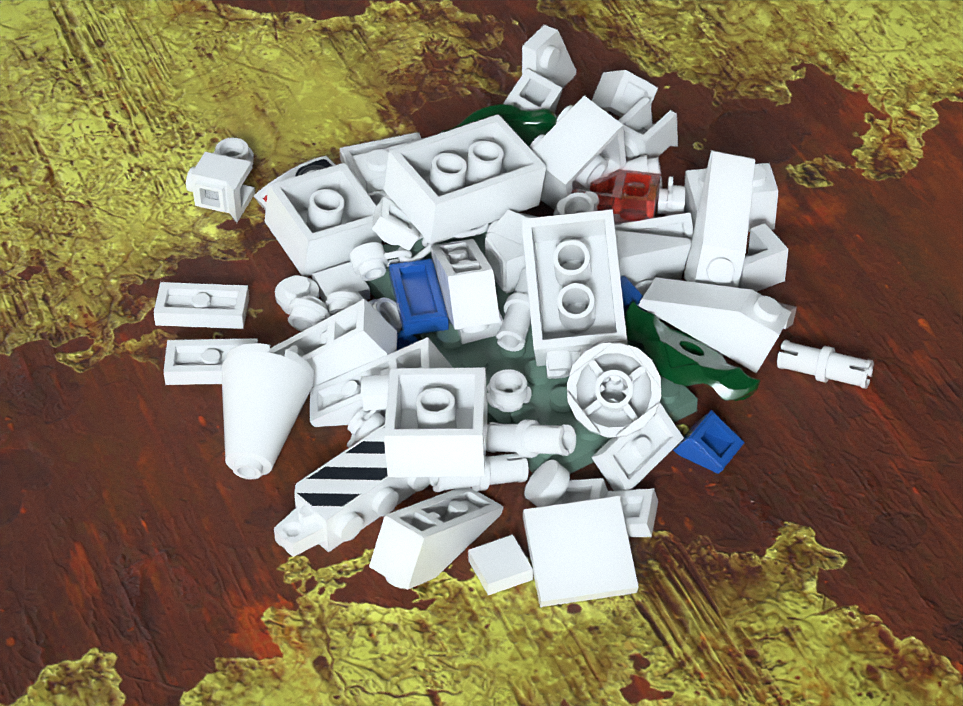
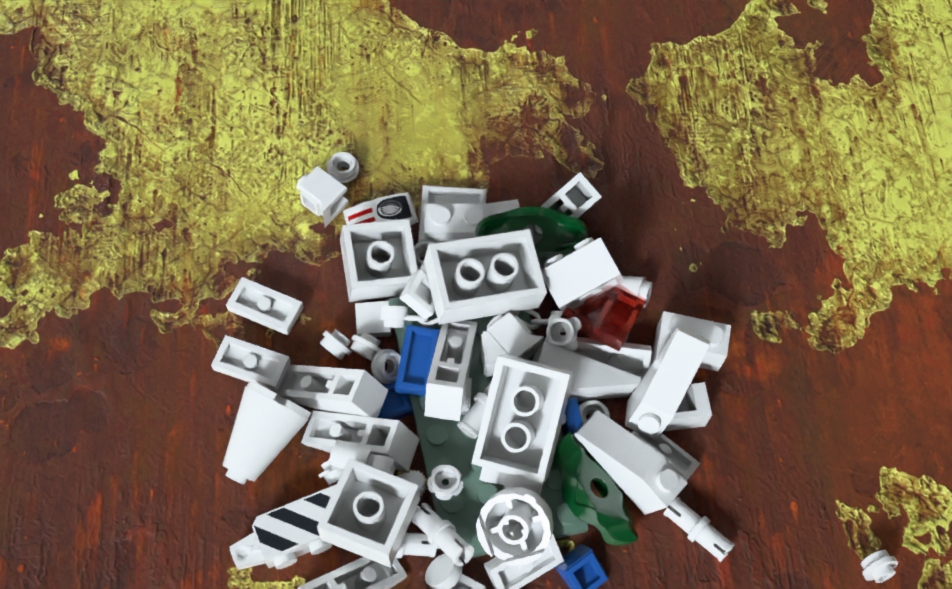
camera: 15 degrees right, 20 degrees up
white plate [275,275,319,315] -> none
white wing [522,25,576,88] -> none
white panel [592,70,658,117] -> none
white window [618,97,678,162] -> none
white plate [657,176,685,216] -> none

